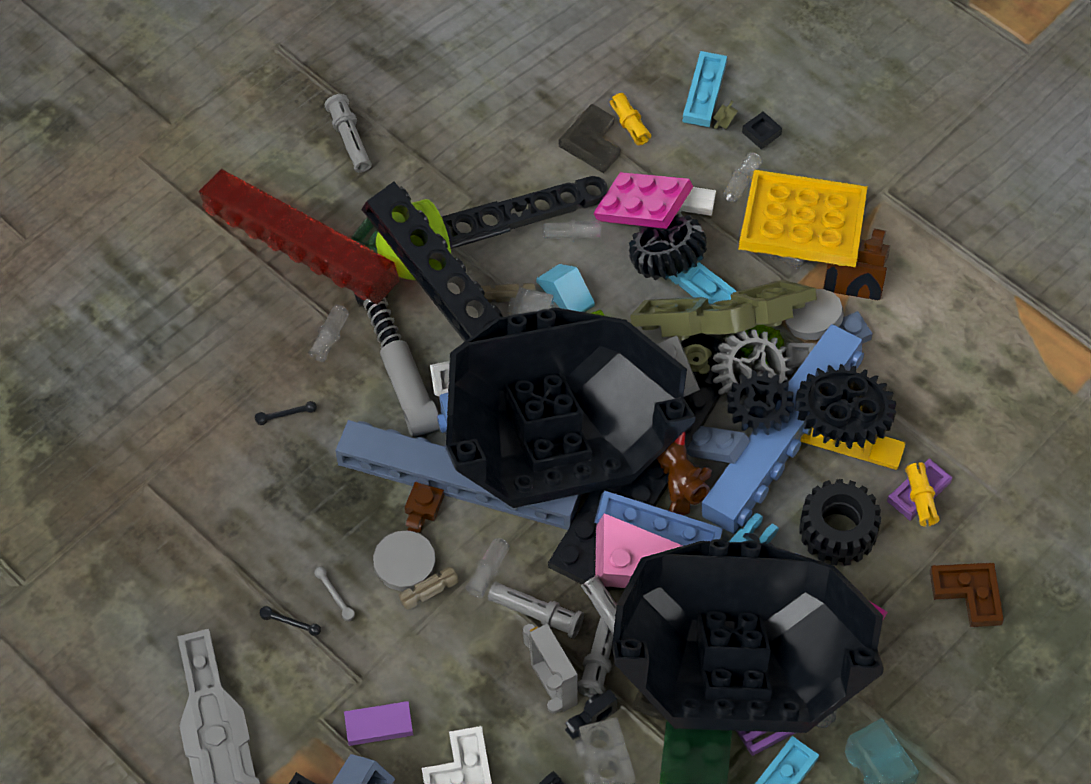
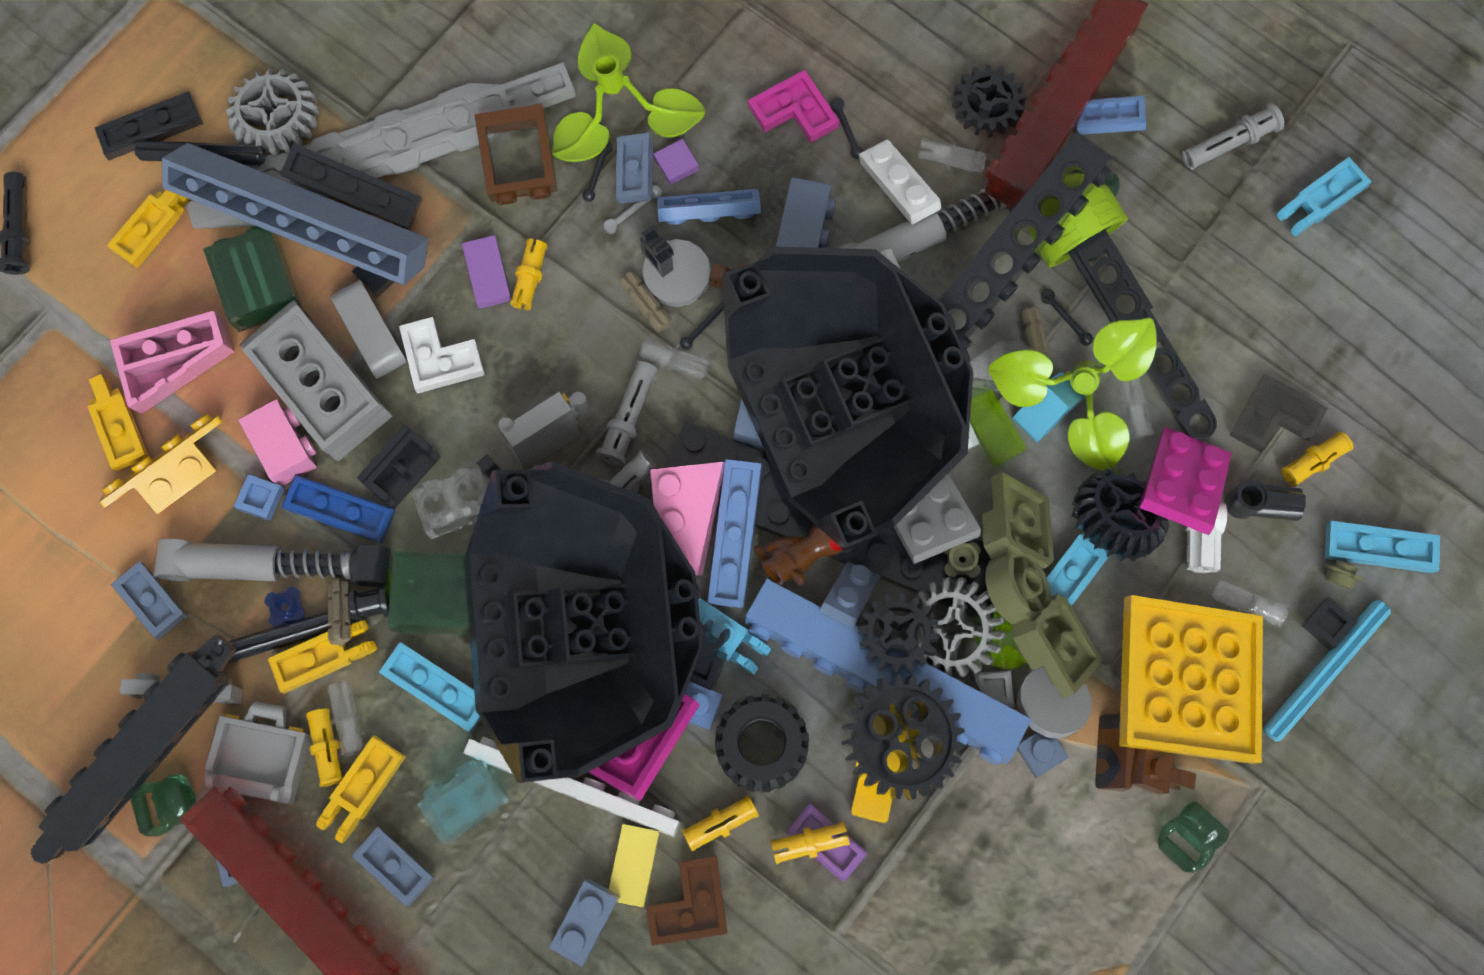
camera: 85 degrees right, 15 degrees up
none -> white plate [464,737,680,838]
none -> reddish brown window [474,104,558,205]
none -> yellow pin [510,239,548,310]
none -> sand blue plate [549,878,620,967]
none -> lime plant [552,23,706,162]
none -> light yellow tile [609,824,660,908]
none -> sand blue plate [616,133,653,204]
none -> black plate [640,225,674,277]
none -> medium lavender tile [653,139,699,185]
none -> medium blue plate [657,189,761,225]
none -> black hinge [680,299,724,350]
none -> yellow pin [682,795,759,852]
none -> dark pink plate [748,70,840,143]
none -> white plate [859,139,941,224]
none -> black gear [952,64,1027,137]
none -> lime plant [988,318,1157,471]
none -> black hinge [1041,289,1093,346]
none -> medium blue plate [1076,96,1146,135]
none -> clear green piece [1157,801,1230,873]
none -> black piece [1225,479,1306,521]
none -> medium azure axle [1263,599,1391,742]
none -> medium azure hinge [1276,157,1372,237]

